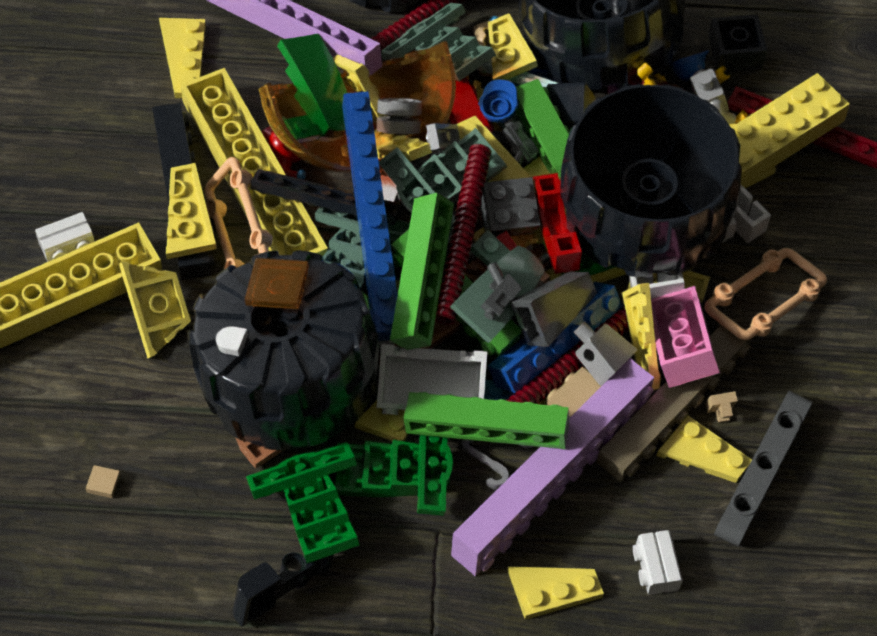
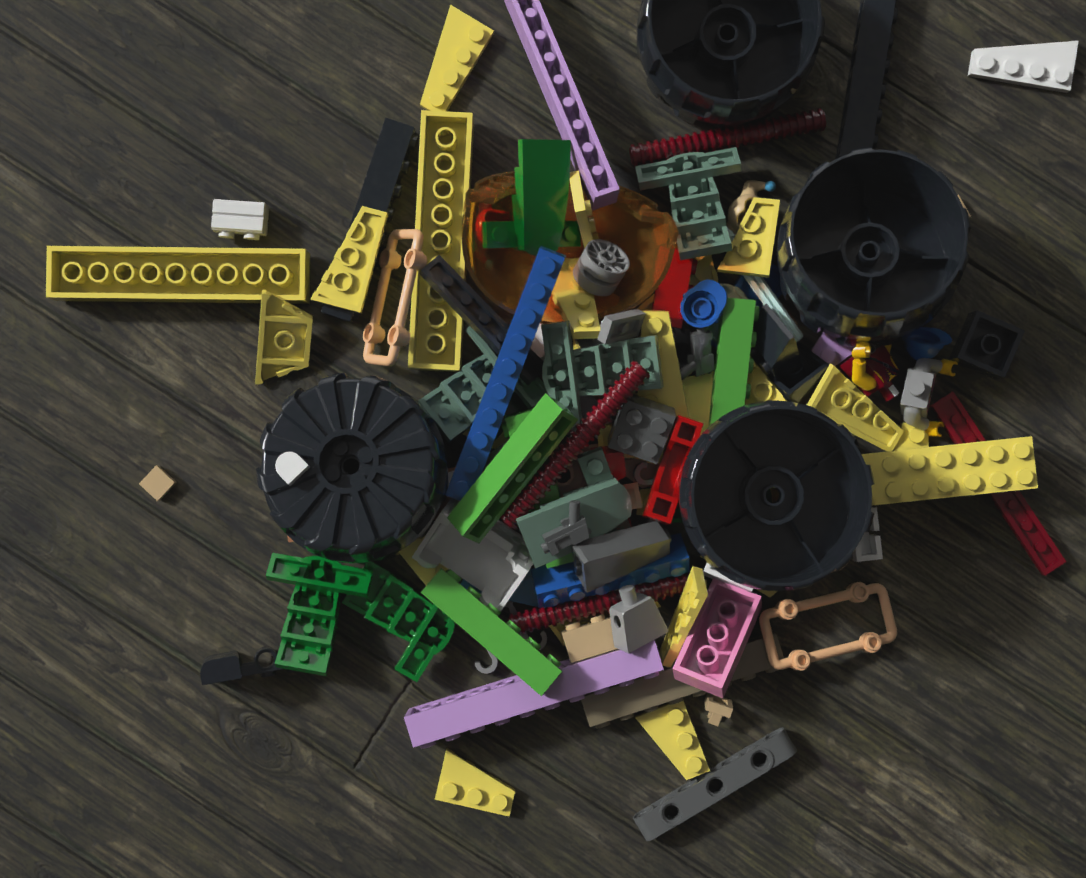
camera: 30 degrees right, 30 degrees up
clear orange tile [245,258,309,309] -> none
white brick [633,530,683,595] -> none

